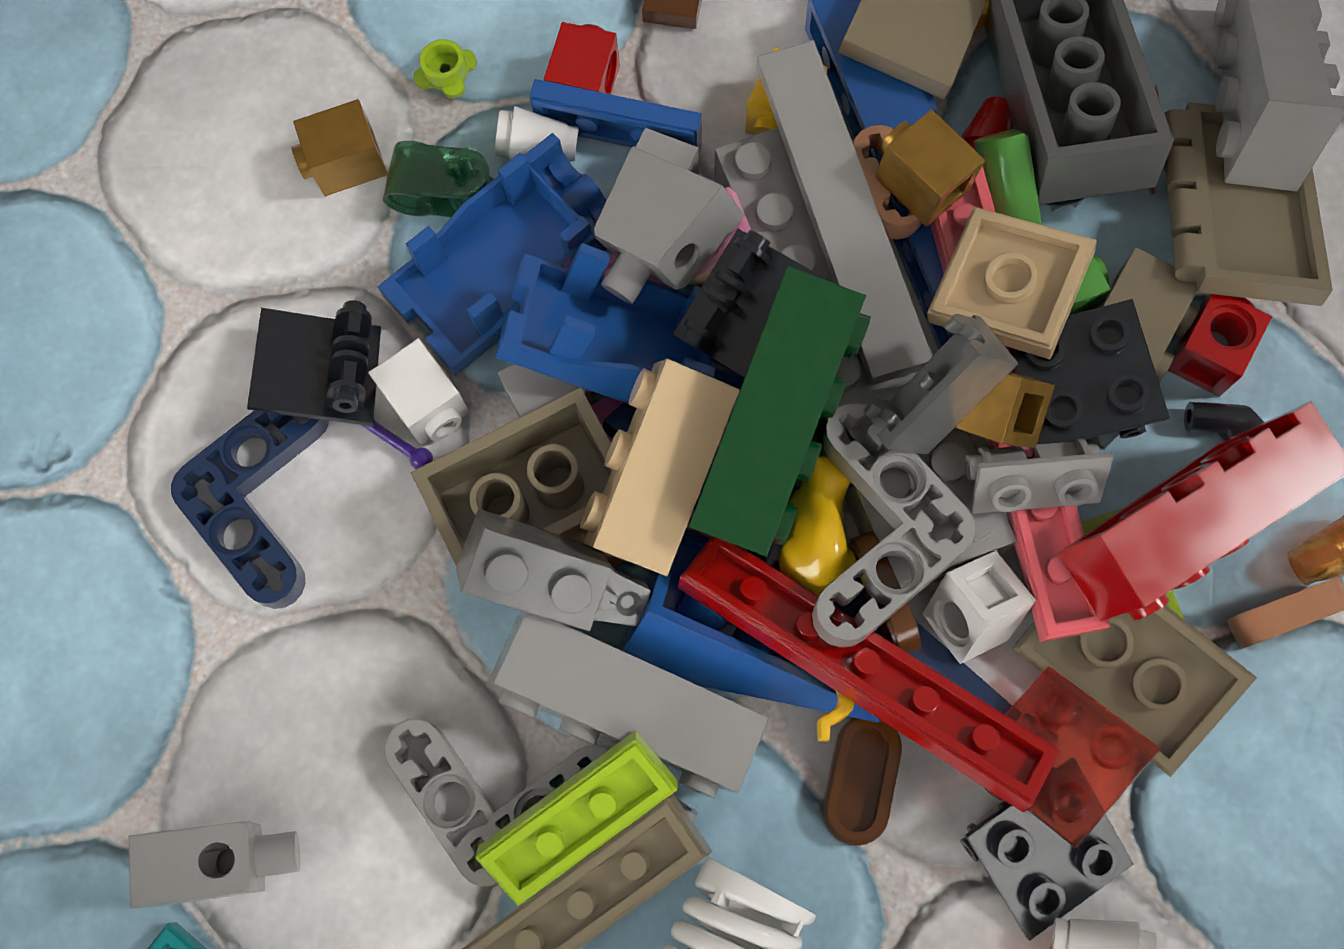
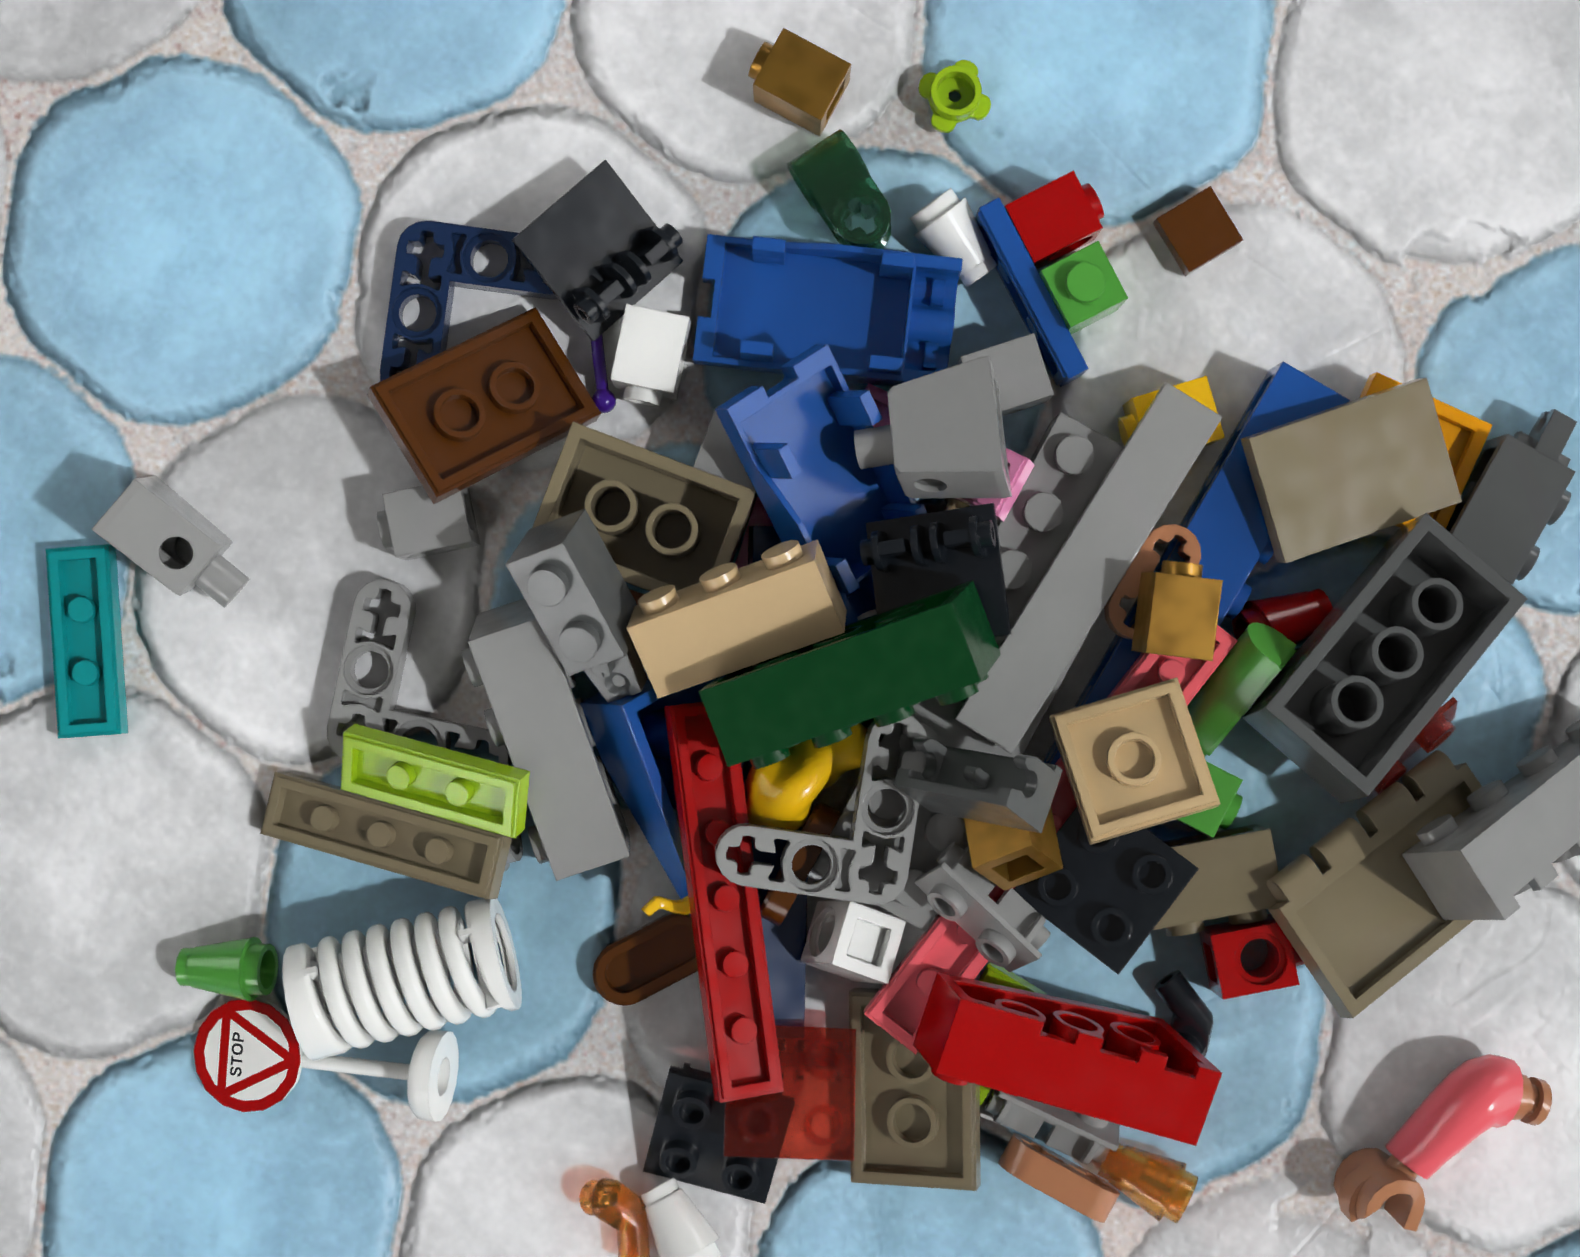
camera: 45 degrees right, 15 degrees up
none -> reddish brown tile [367,307,601,504]
none -> light grey brick [377,486,481,560]
none -> light grey hinge [984,1089,1120,1165]
none -> bright green brick [1039,241,1128,334]

